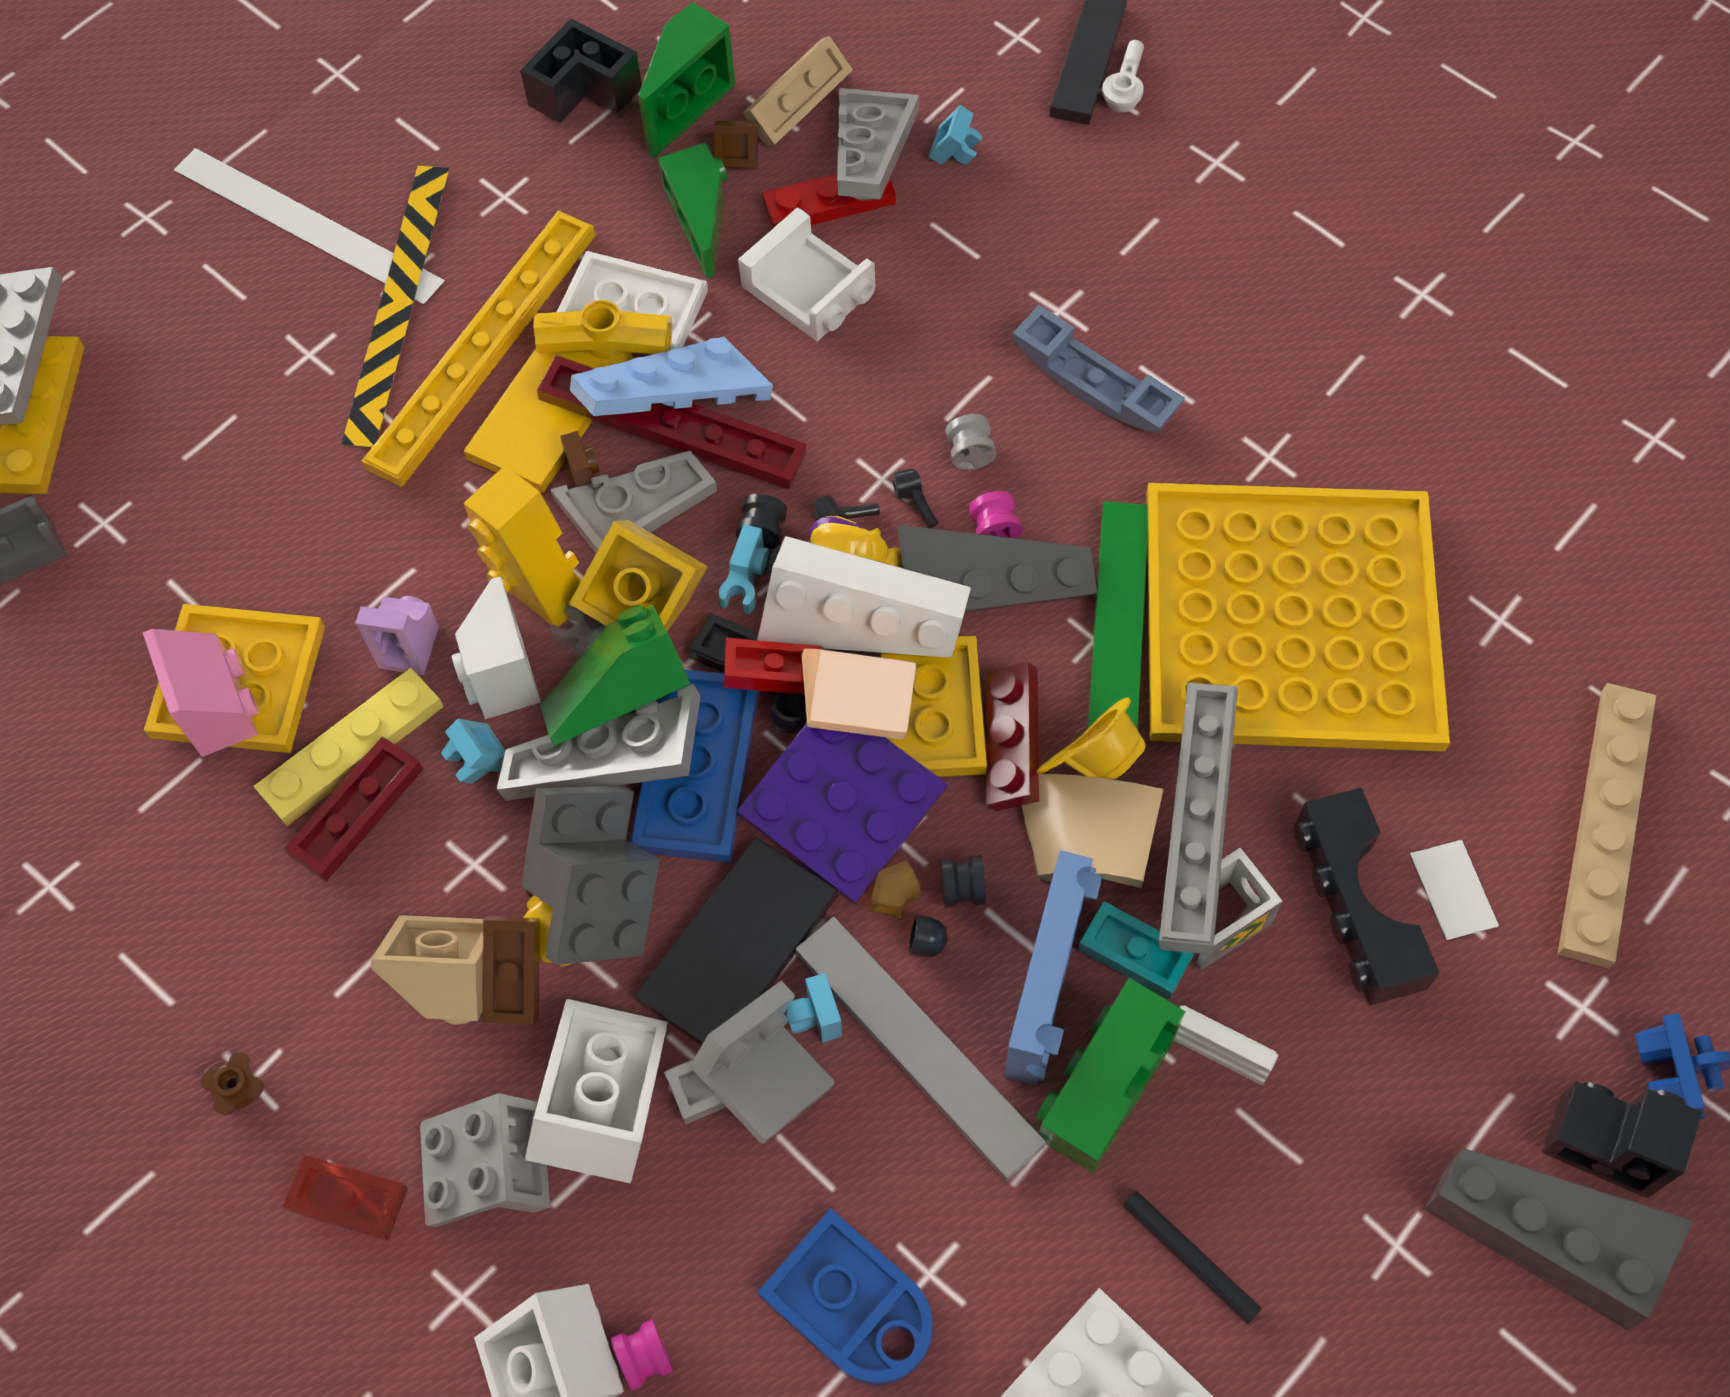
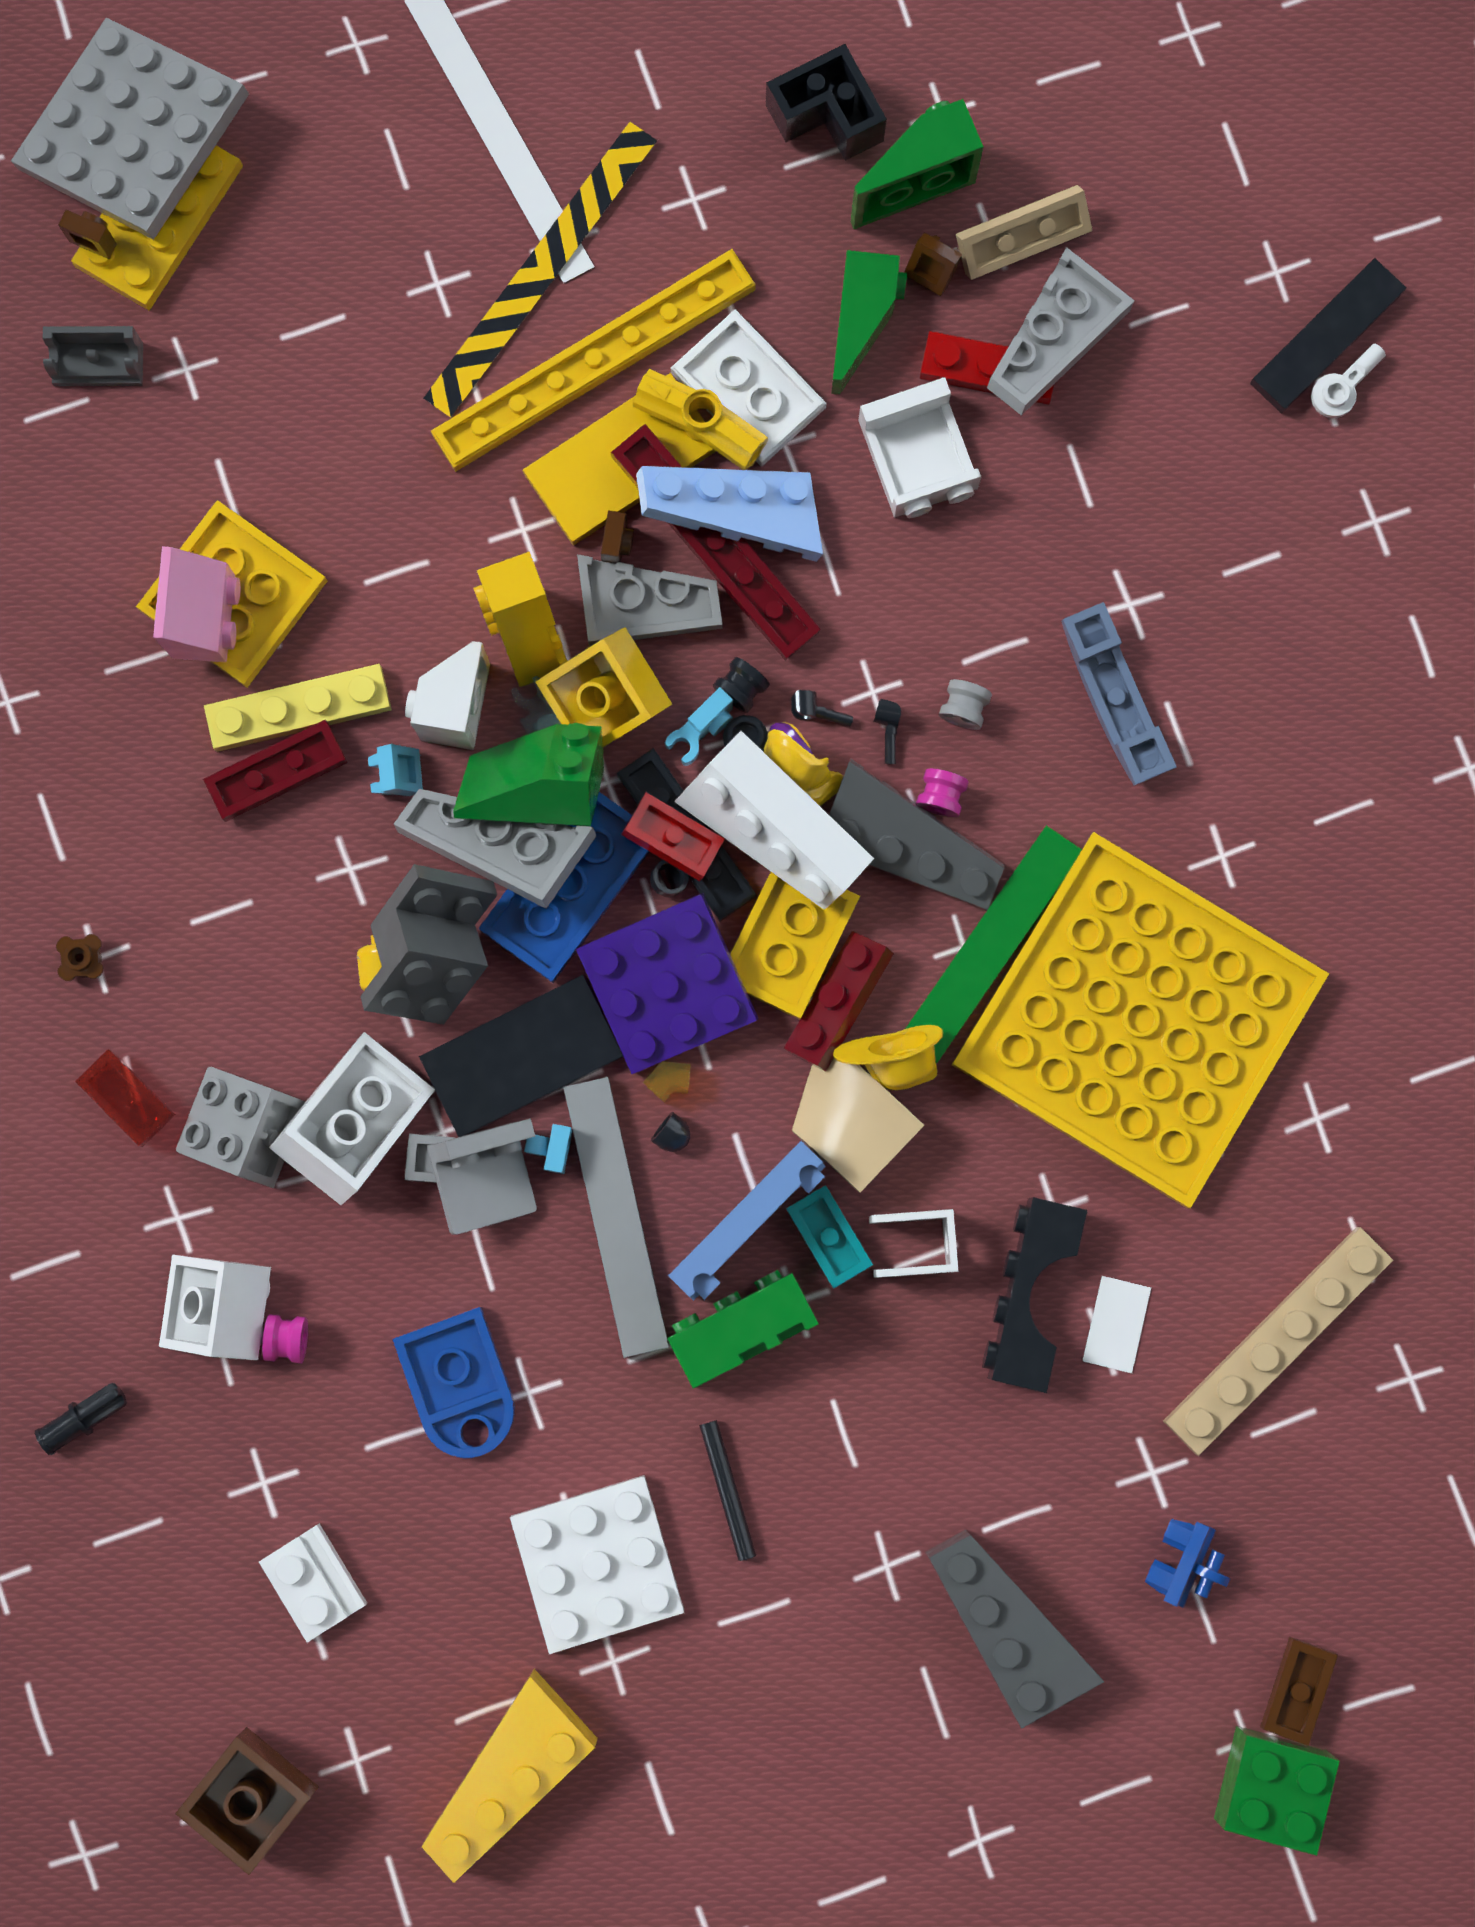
camera: 25 degrees right, 20 degrees up
lavender arch [355,596,439,675] -> none
tan slope [371,915,484,1024] -> none
reddish brown plate [483,916,540,1025] -> none
light nougat slope [802,649,916,740] -> none
medium azure tile [928,105,982,165] -> none
black wheel [940,855,986,908] -> none
light grey tile [1159,683,1238,955] -> none
white tile [1174,1005,1278,1086] -> none
black brick [1542,1081,1702,1199] -> none

